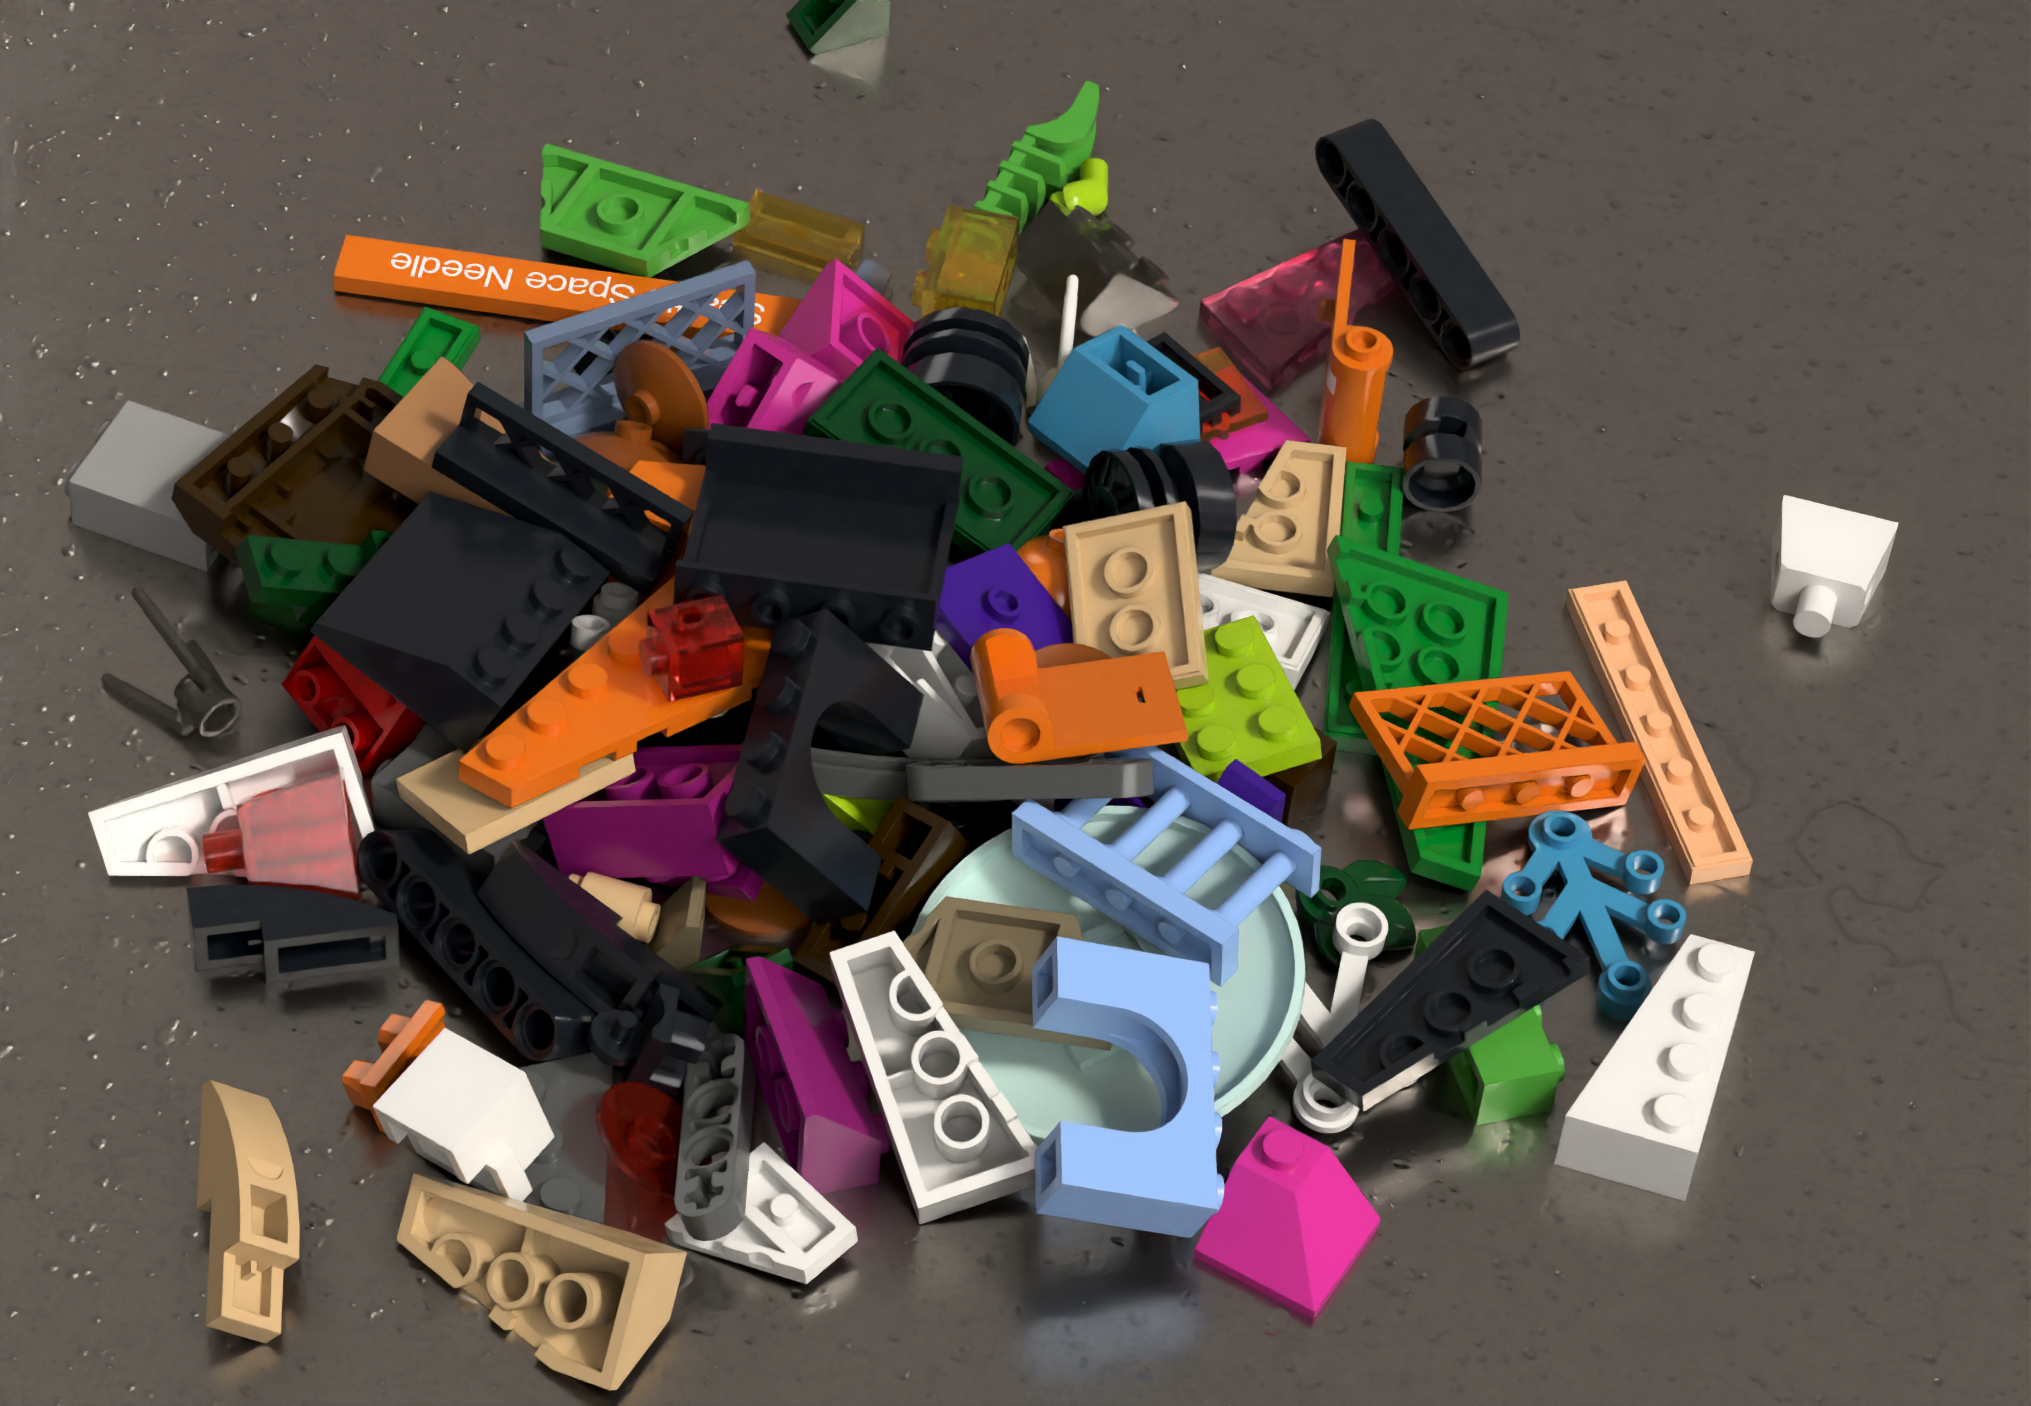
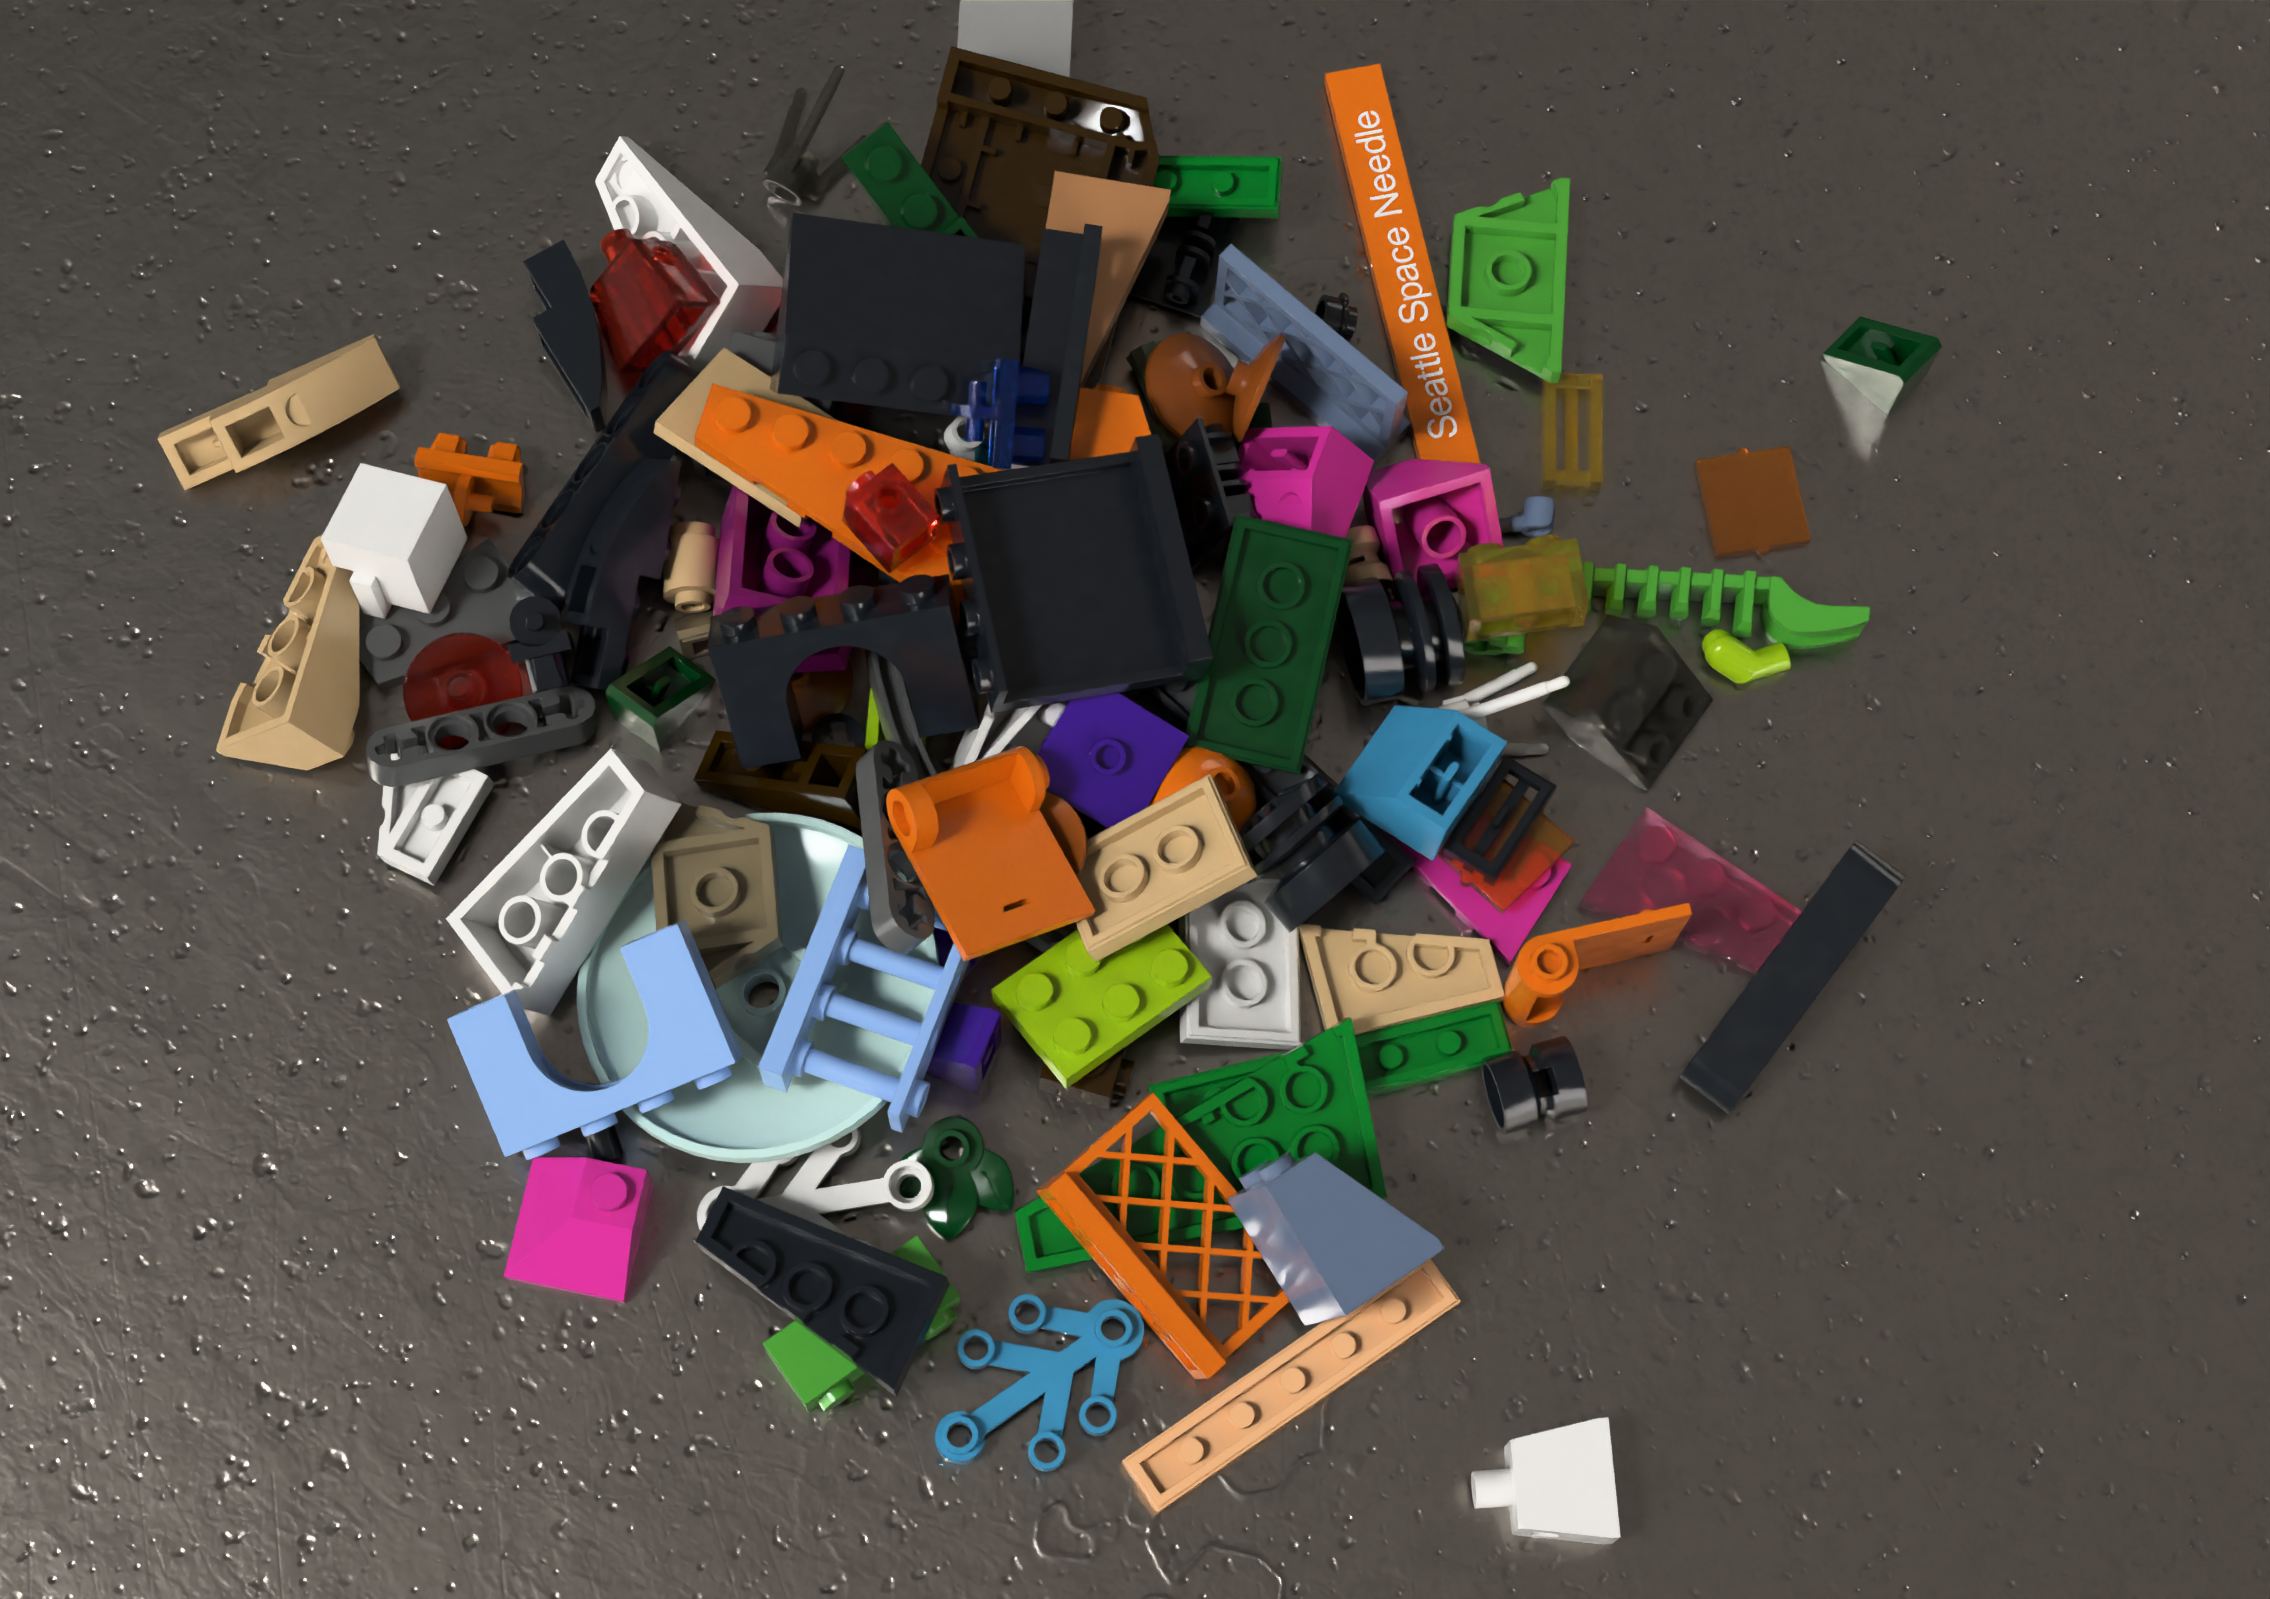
camera: 70 degrees right, 25 degrees up
magenta slope [742,956,889,1195] -> none
white wedge [1554,934,1755,1201] -> none
none -> clear blue hips [950,358,1050,469]
none -> sand blue slope [1227,1152,1445,1326]
none -> clear orange piece [1695,446,1811,558]

